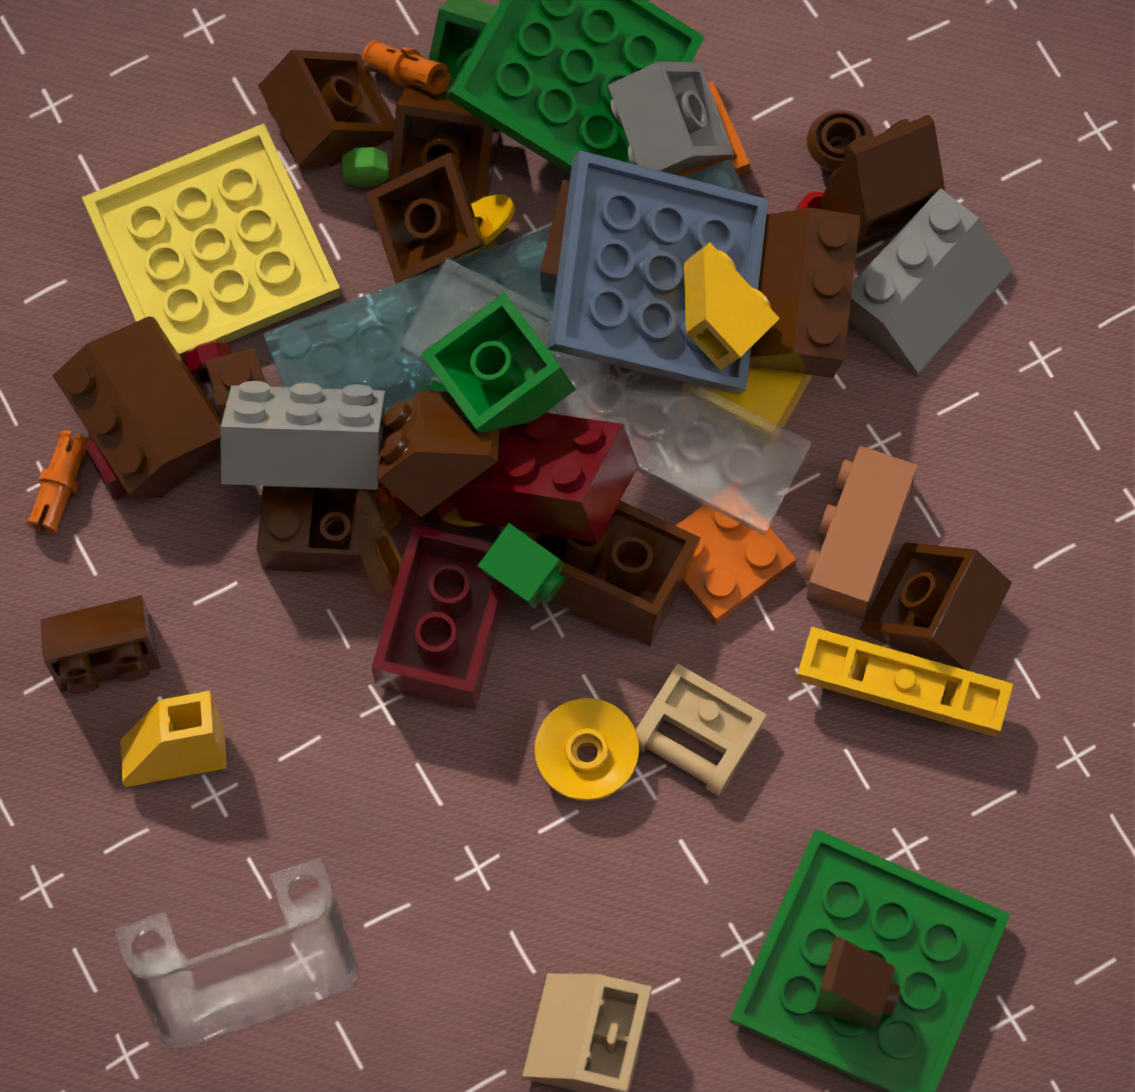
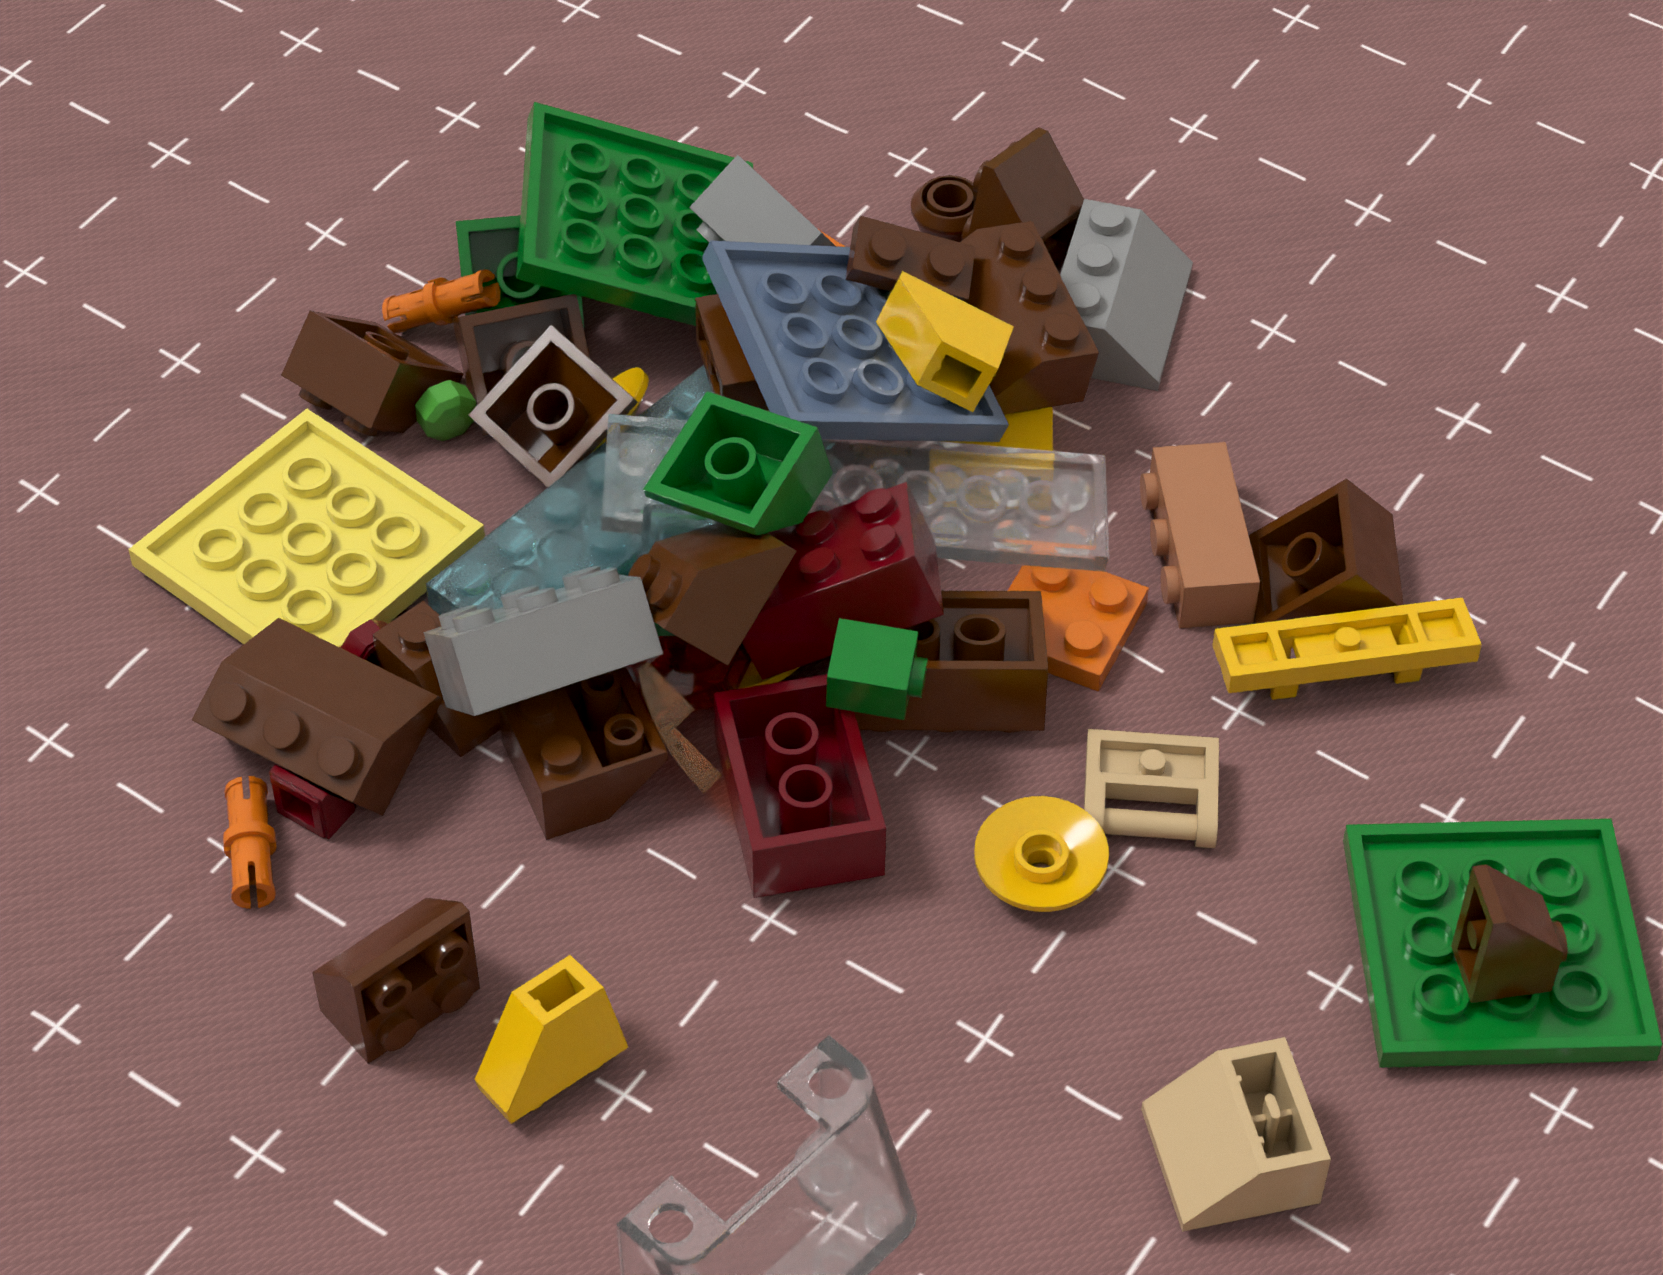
camera: 30 degrees left, 20 degrees down
none -> reddish brown plate [846,216,976,302]

